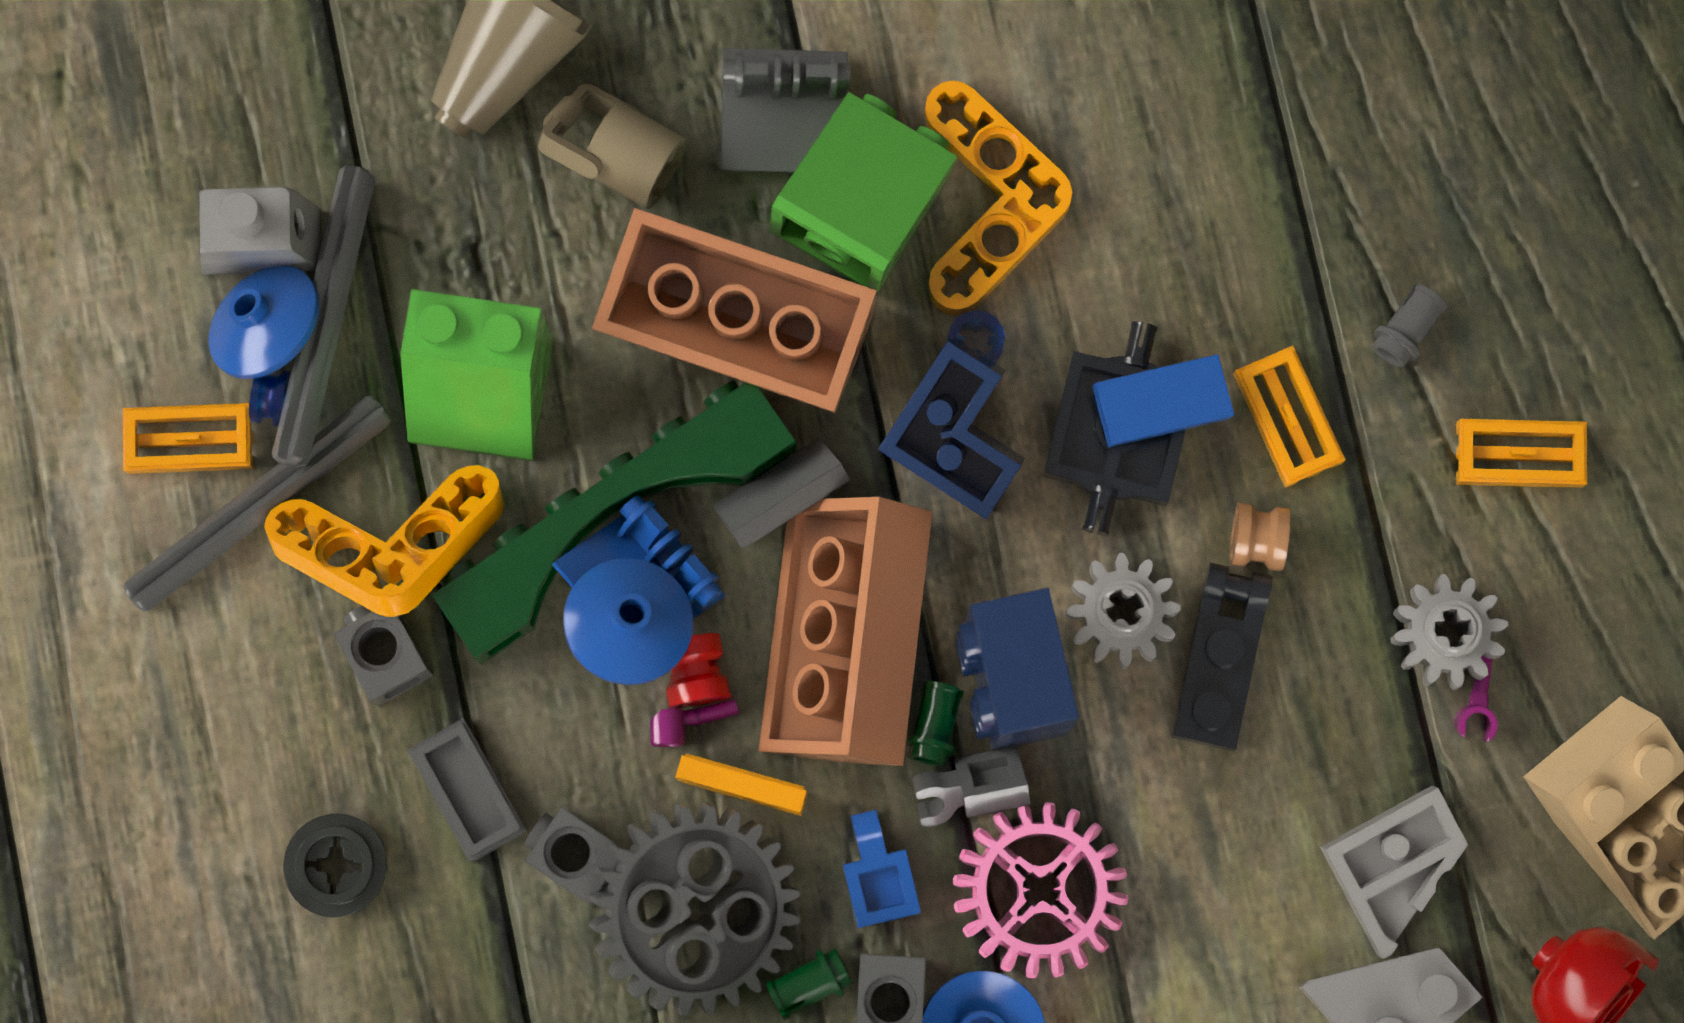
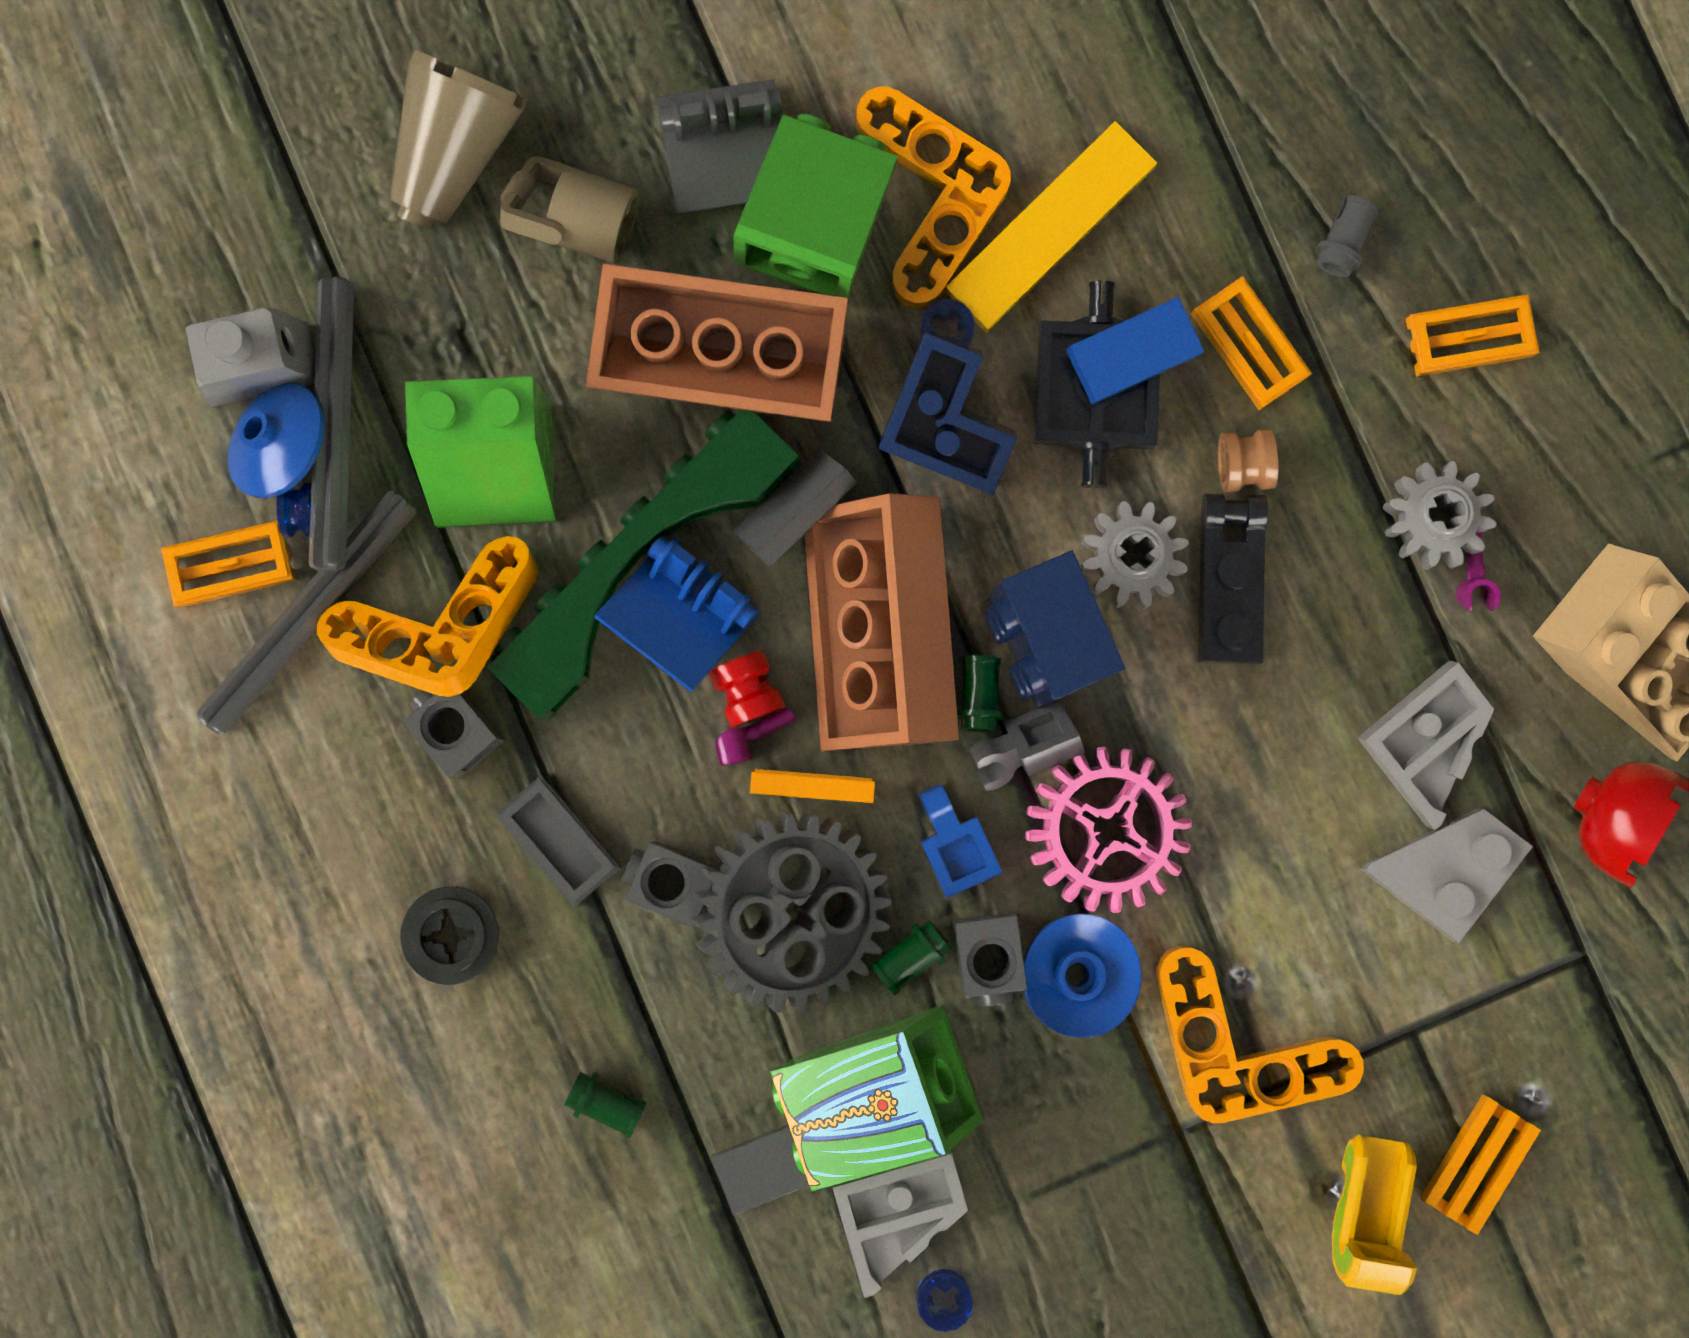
camera: 15 degrees left, 5 degrees up
blue dish [563,558,693,685] -> none
none -> yellow tile [945,121,1157,334]

